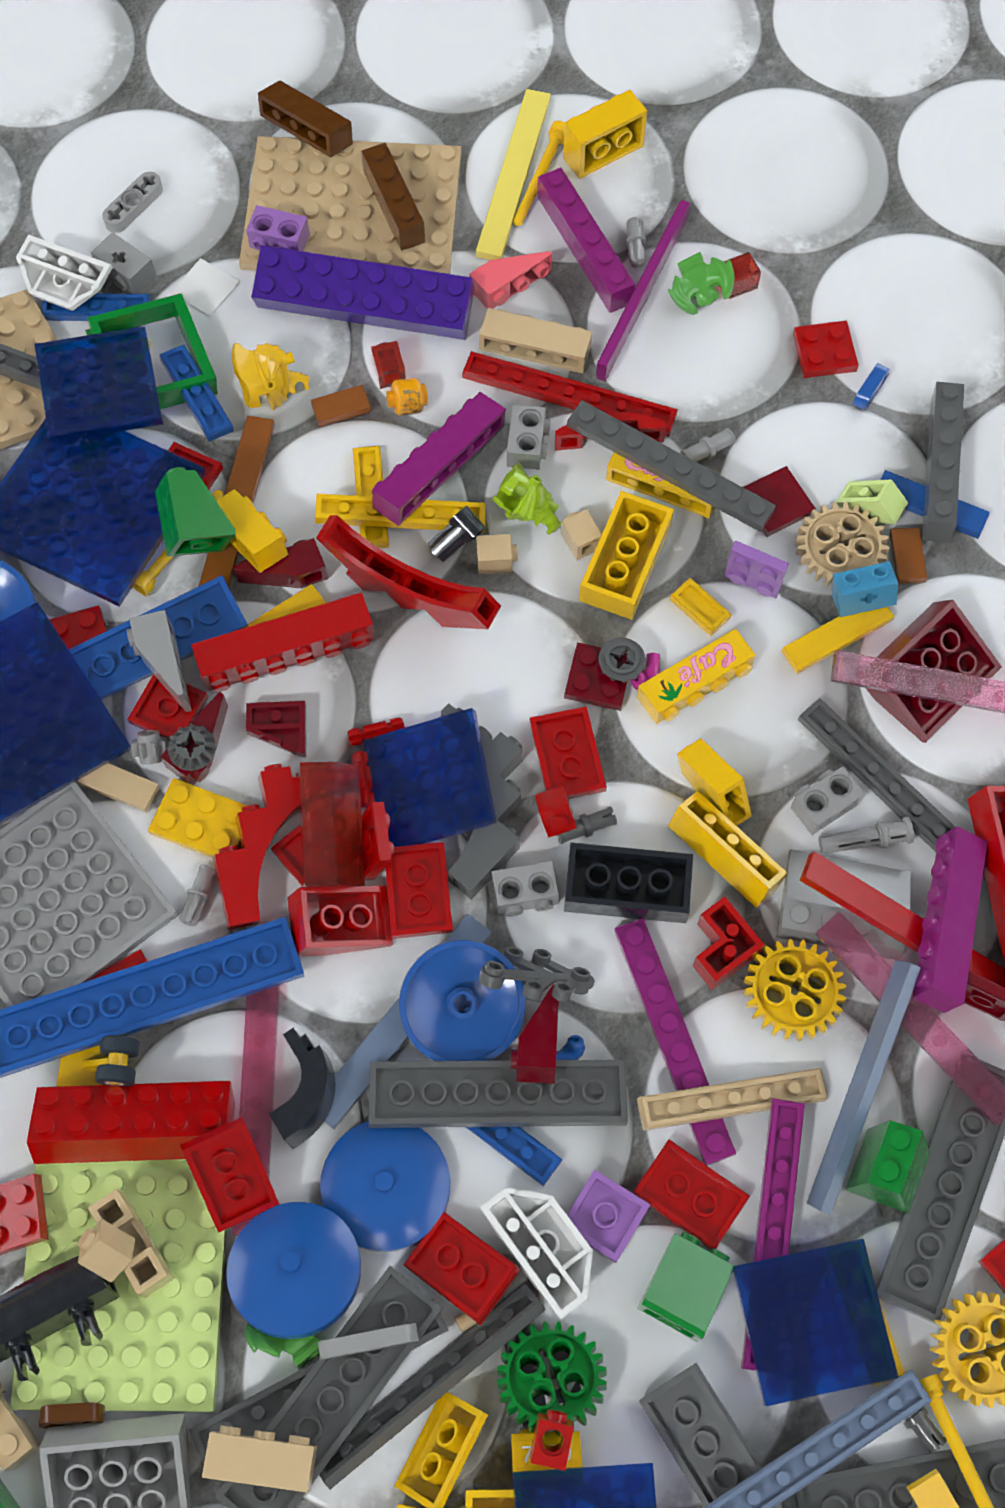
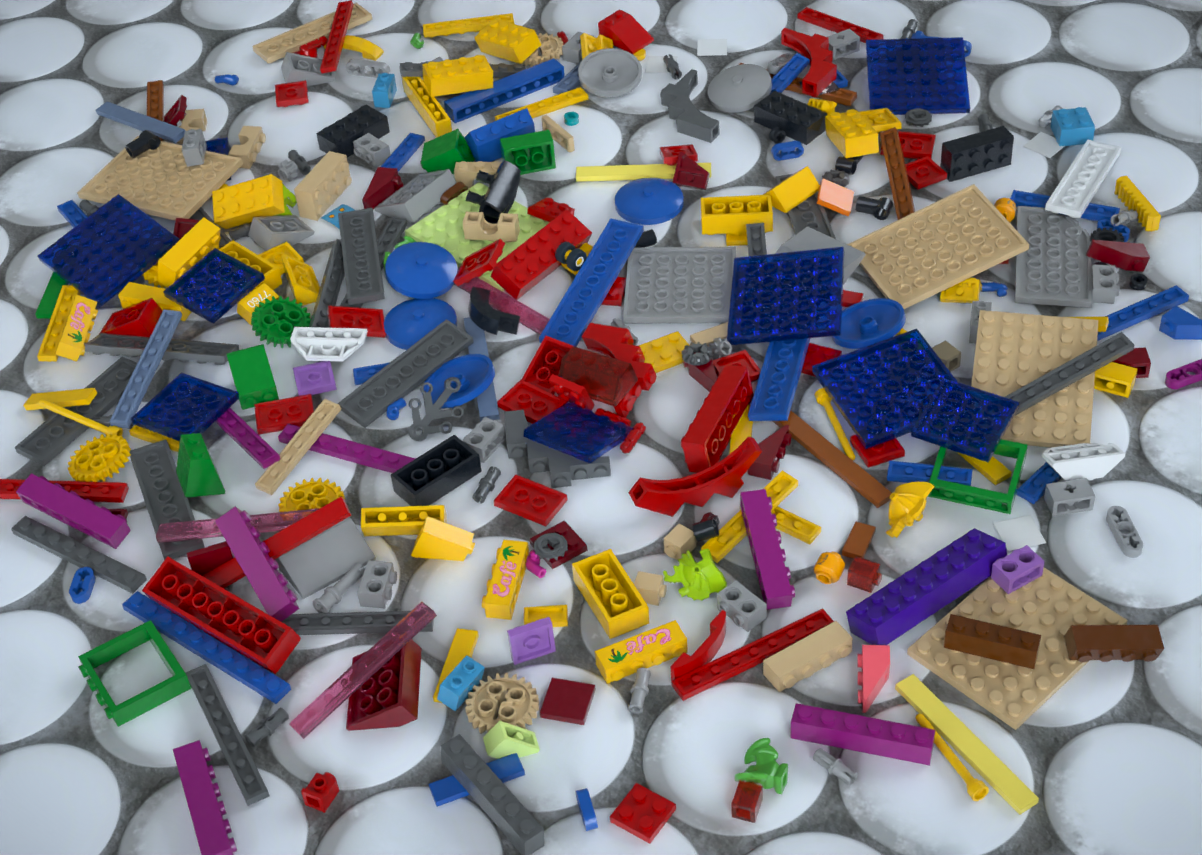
camera: 135 degrees right, 25 degrees down
tan brick [77,1219,135,1283] -> none
light grey slope [127,610,192,712] -> none
green slope [155,467,236,557] -> none
tan brick [202,1425,317,1492] -> none
yellow brick [216,489,288,573] -> none
dark red wing [246,700,307,758] -> none
light grey beam [318,1323,419,1360] -> none
dark red slope [510,984,559,1084] -> none
red brick [529,1409,574,1471] -> none
red brick [535,785,577,838] -> none
yellow brick [563,89,647,179] -> none
dark grey plate [567,400,776,532] -> none
magenta tile [596,200,690,382] -> none
red brick [693,896,765,990] -> none
sand blue tile [807,960,921,1215] -> none
dark orange tile [889,527,927,584] -> none

